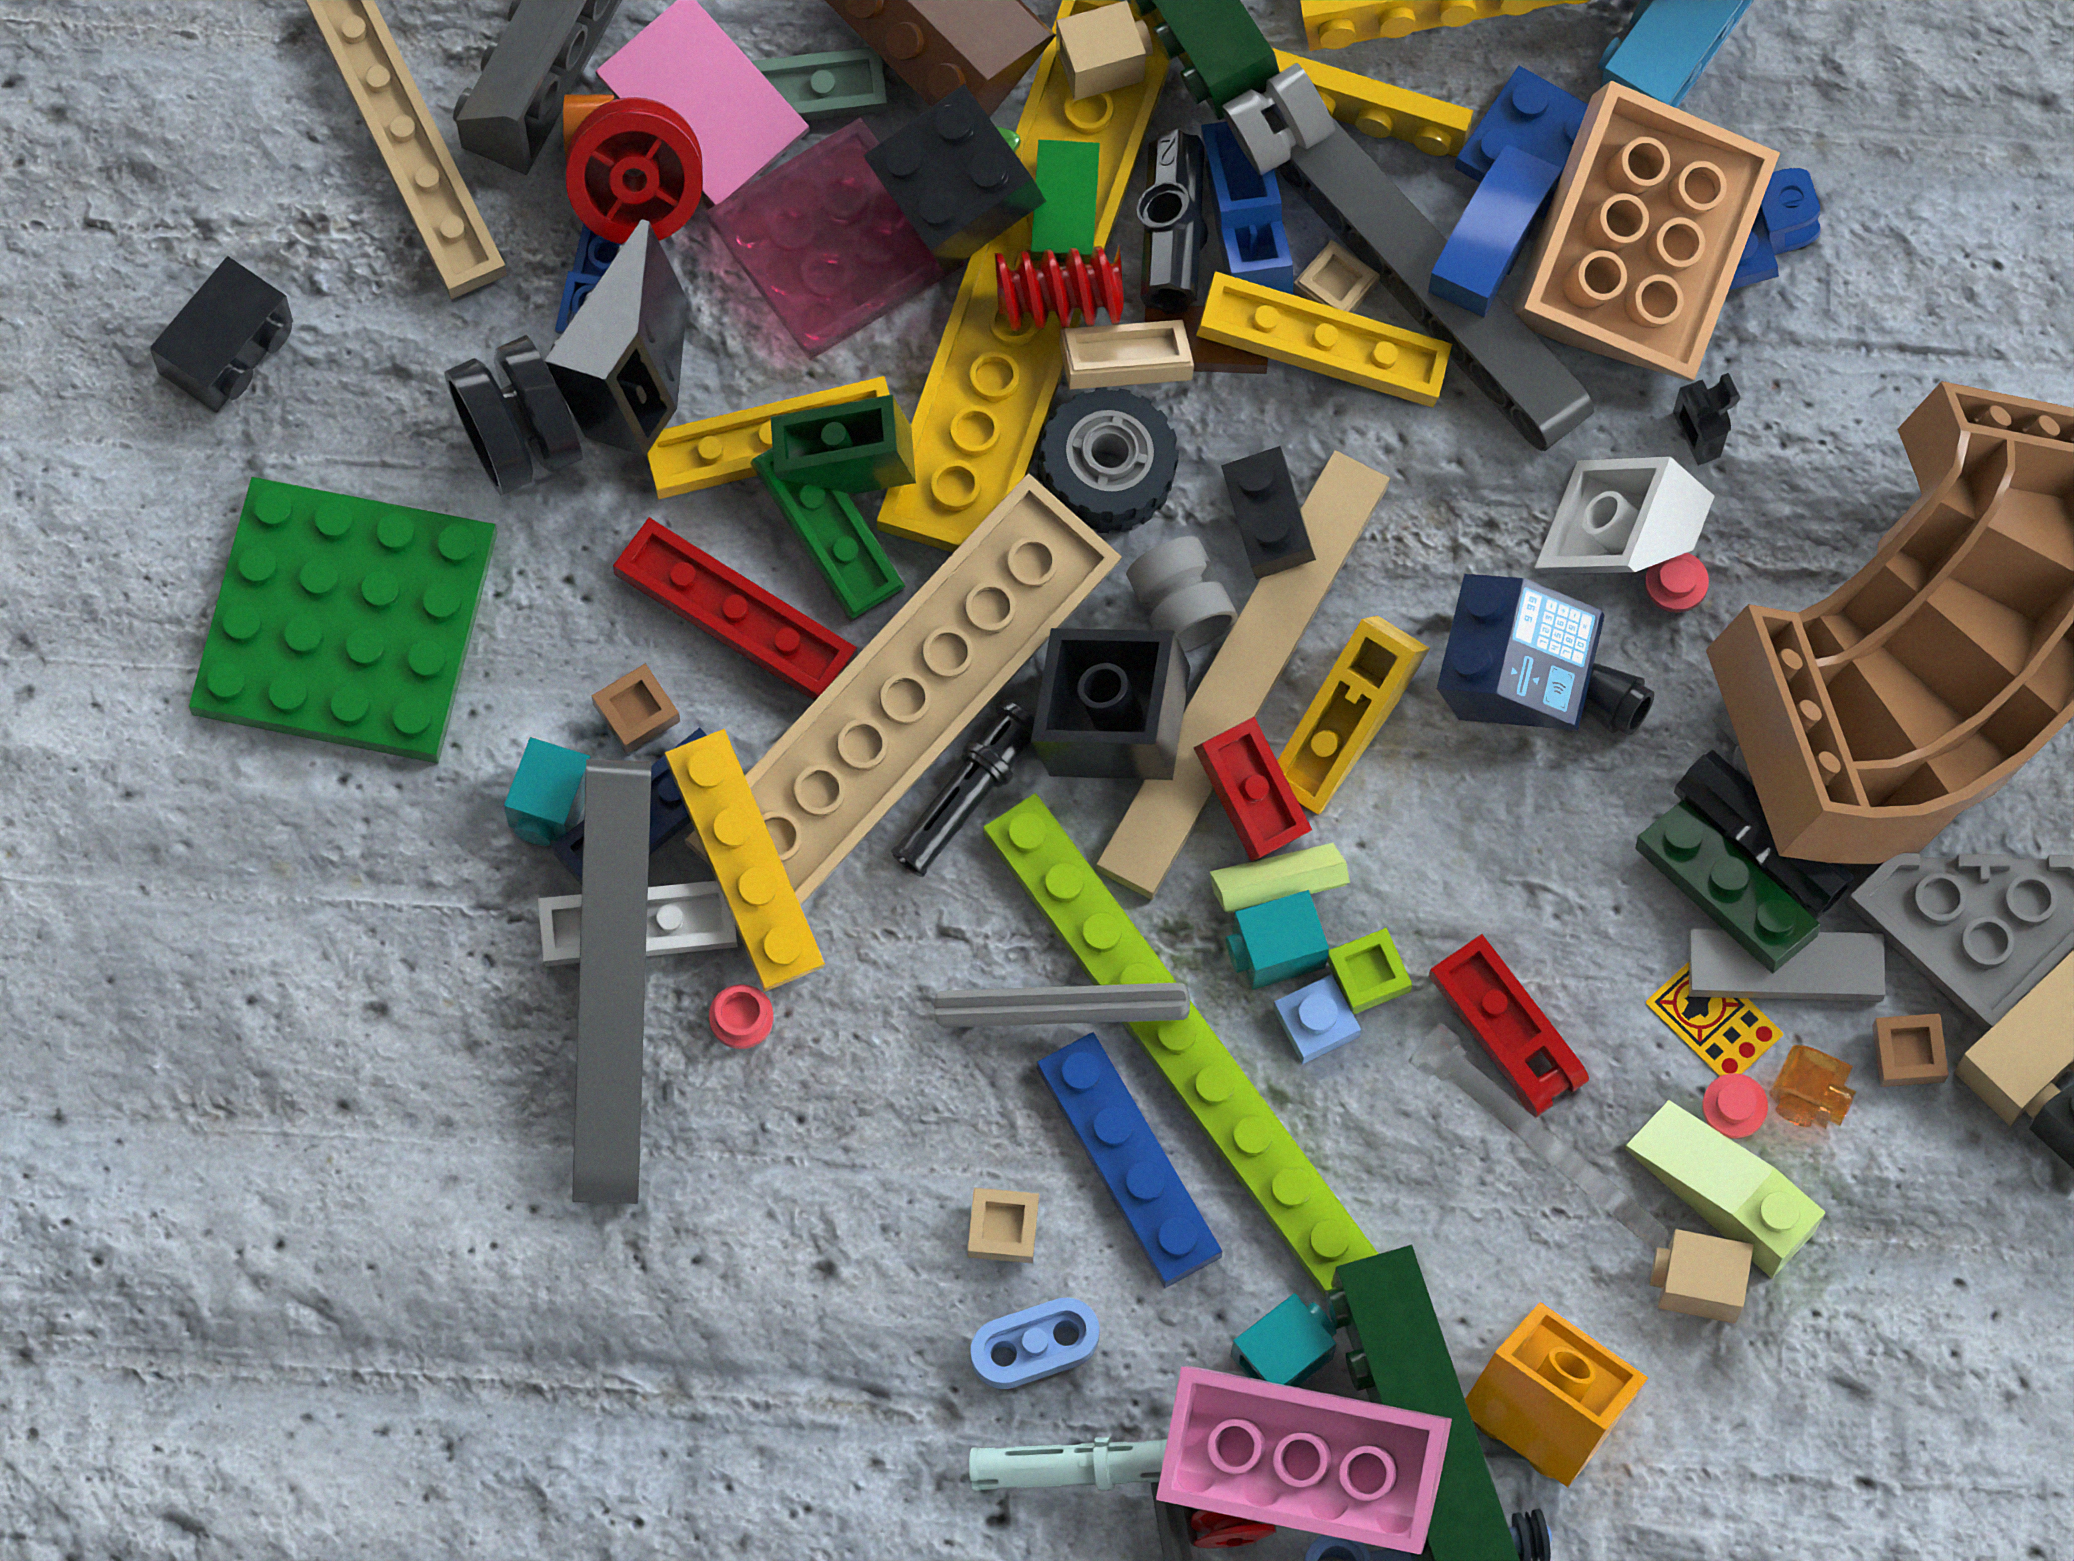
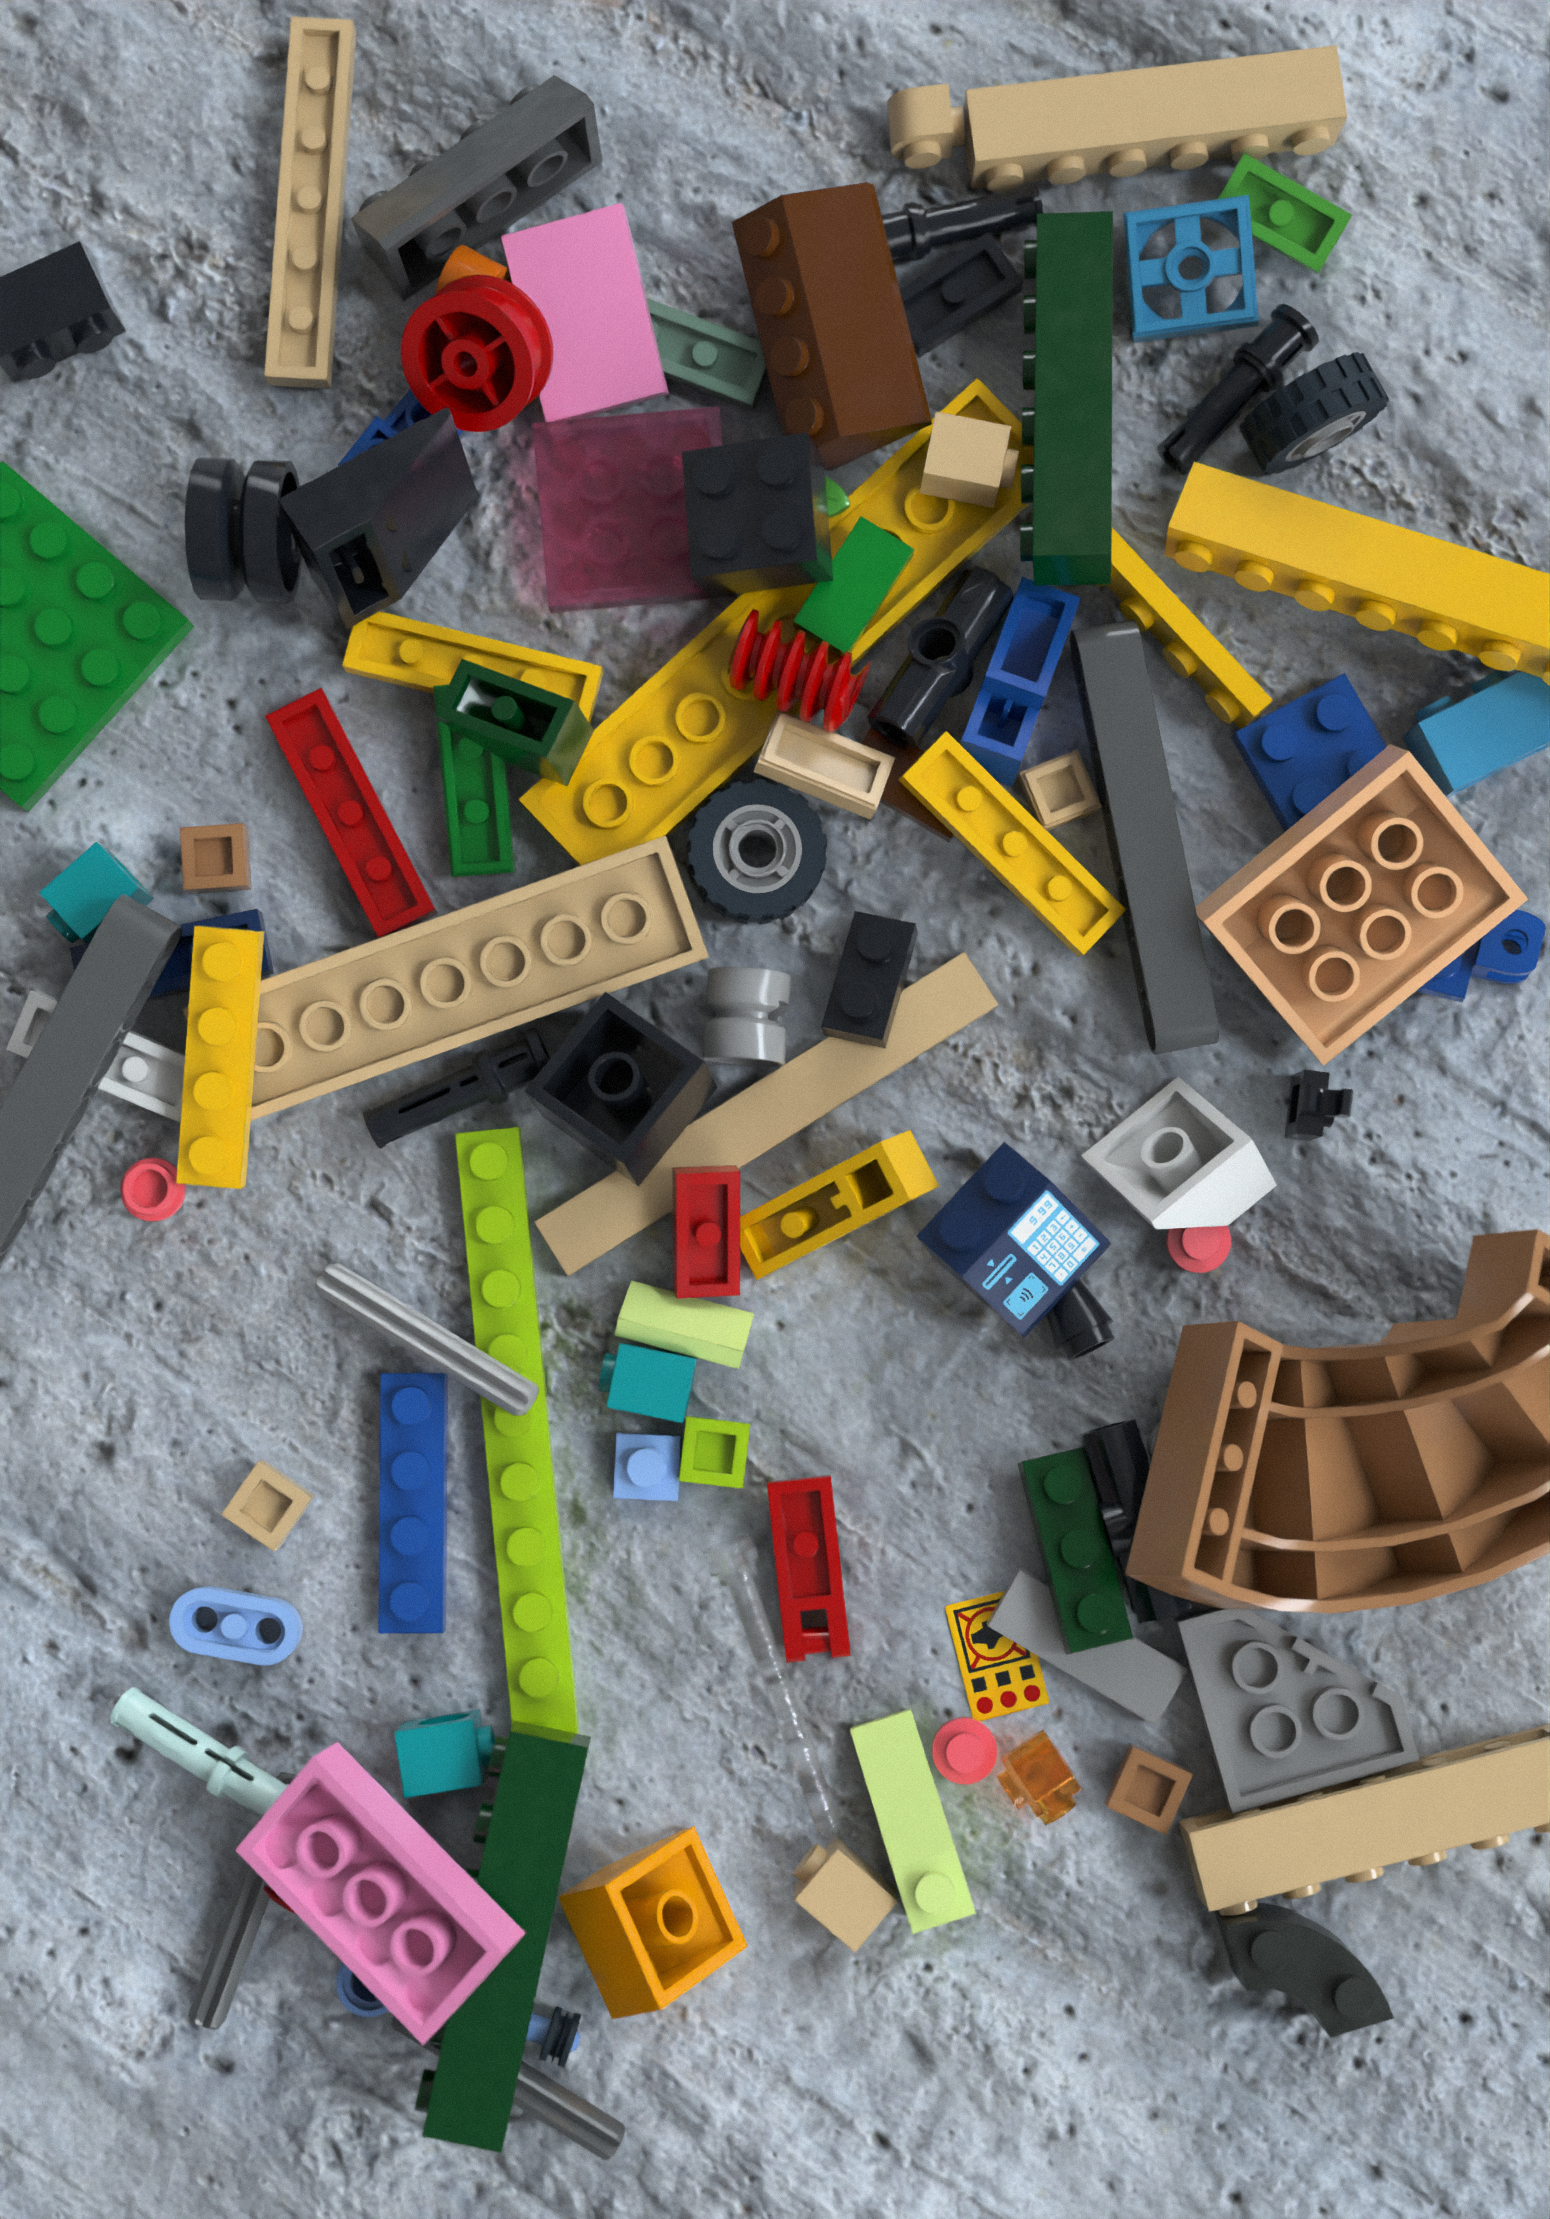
camera: 30 degrees right, 15 degrees up
light grey wheel [1221,63,1336,176] -> none
blue slope [1428,144,1562,318] -> none

